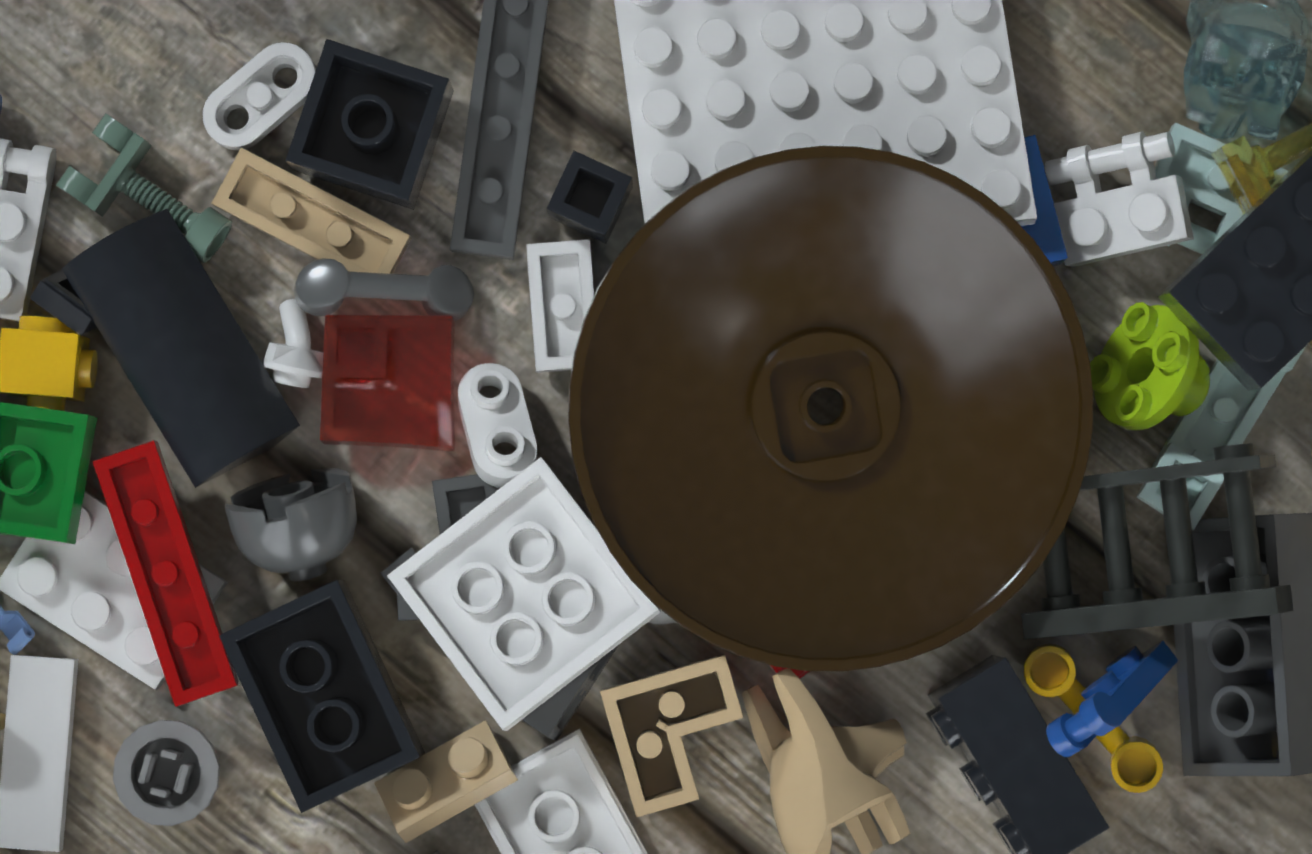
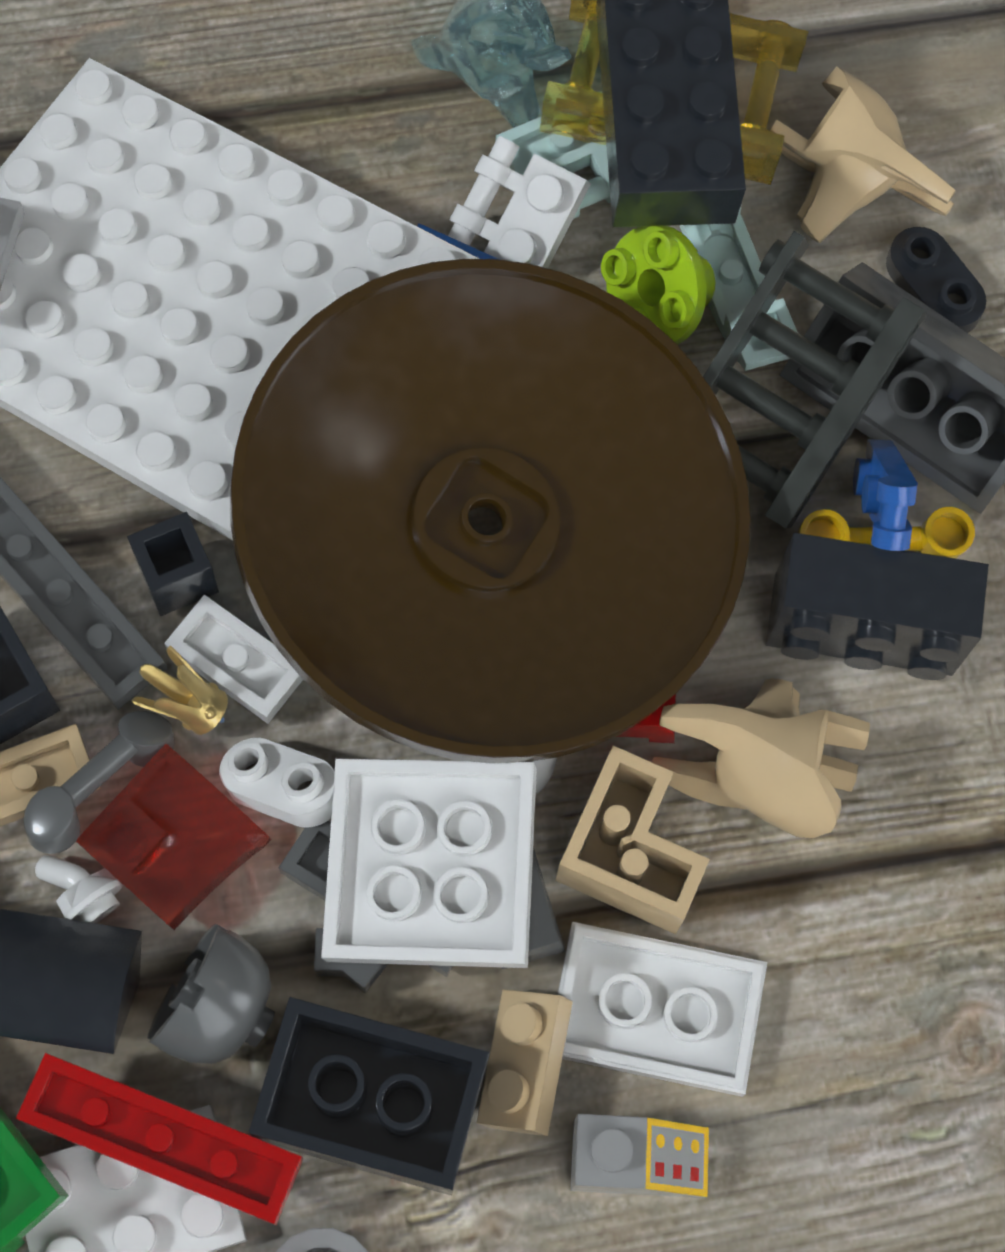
camera: 55 degrees left, 15 degrees down
none -> pearl gold piece [132,646,228,735]

